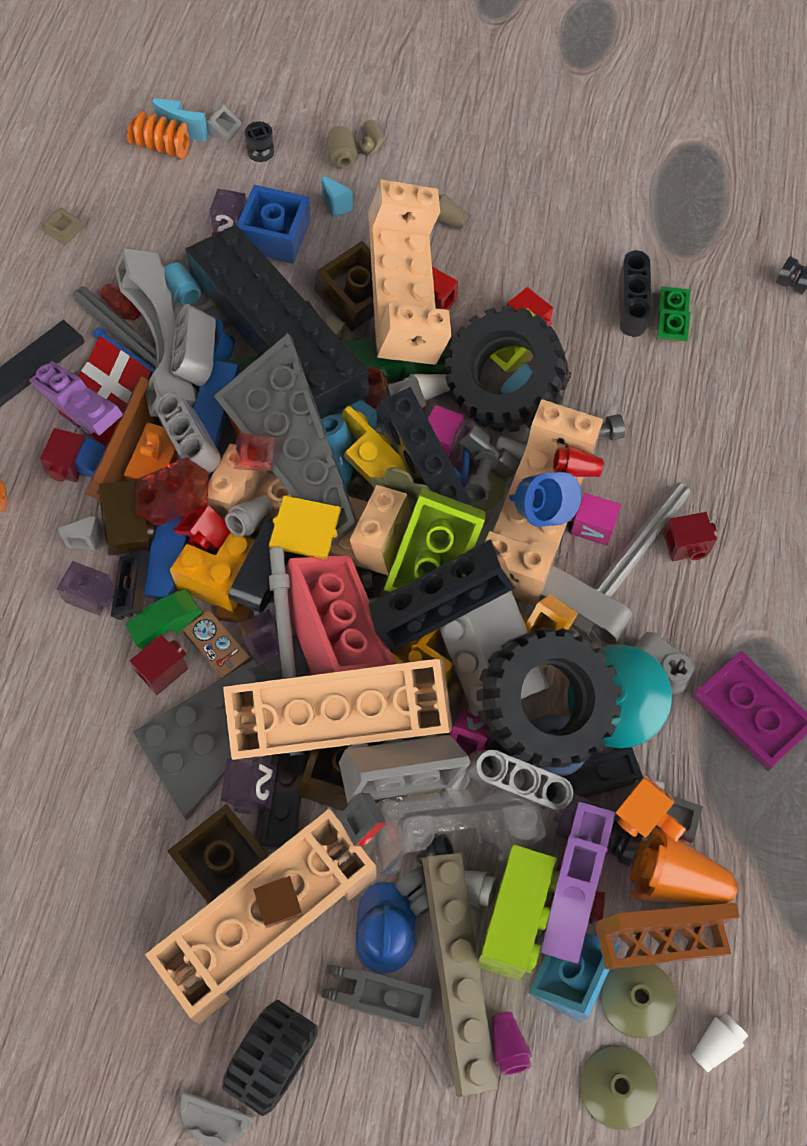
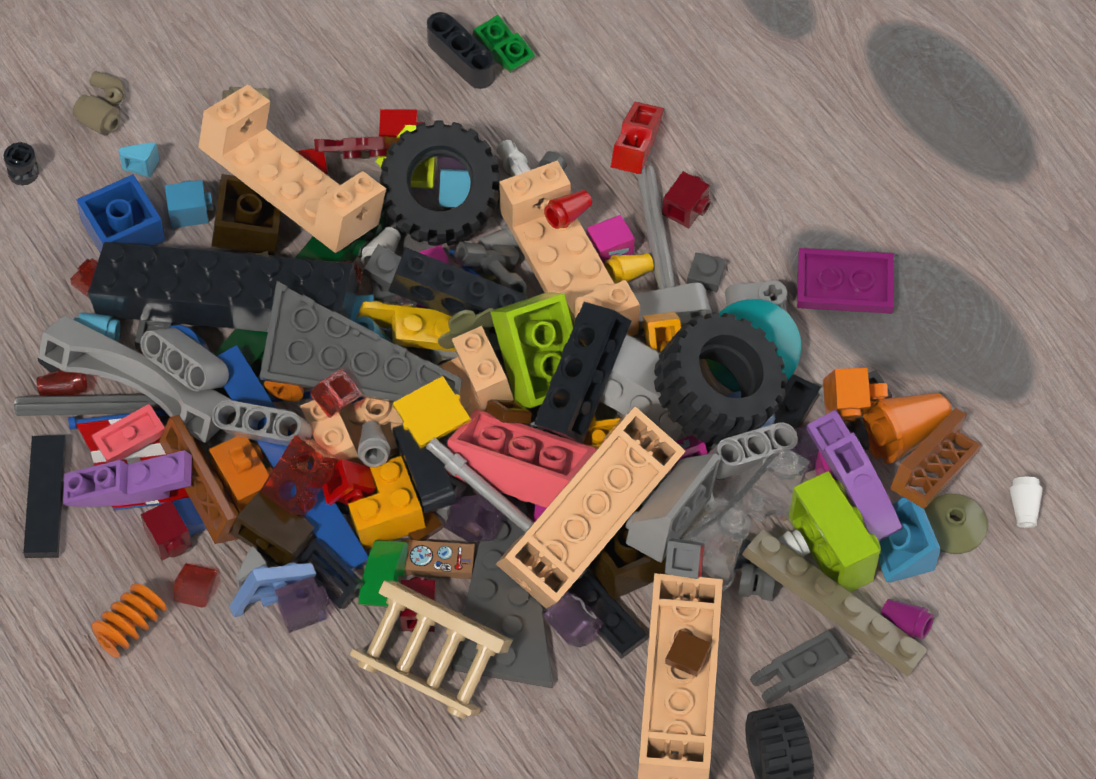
camera: 45 degrees left, 5 degrees down
dark brown brick [167,804,269,904] -> none
clear purple brick [209,189,247,234] -> none
blue piece [356,882,416,973] -> none
blue piece [509,472,582,527] -> none
olive dish [580,1046,658,1130] -> none
none -> coral plate [92,404,165,463]
none -> dark azure brick [165,180,213,228]
none -> clear red slope [173,563,217,608]
none -> medium blue wing [229,563,316,617]
none -> dark red wing [314,137,400,159]
none -> tan fence [350,580,513,719]
none -> reddish brown tile [486,399,532,424]
none -> white axle [497,140,530,177]
none -> yellow cone [604,253,654,284]
none -> red slope [610,101,664,174]
none -> dark grey plate [687,252,726,292]

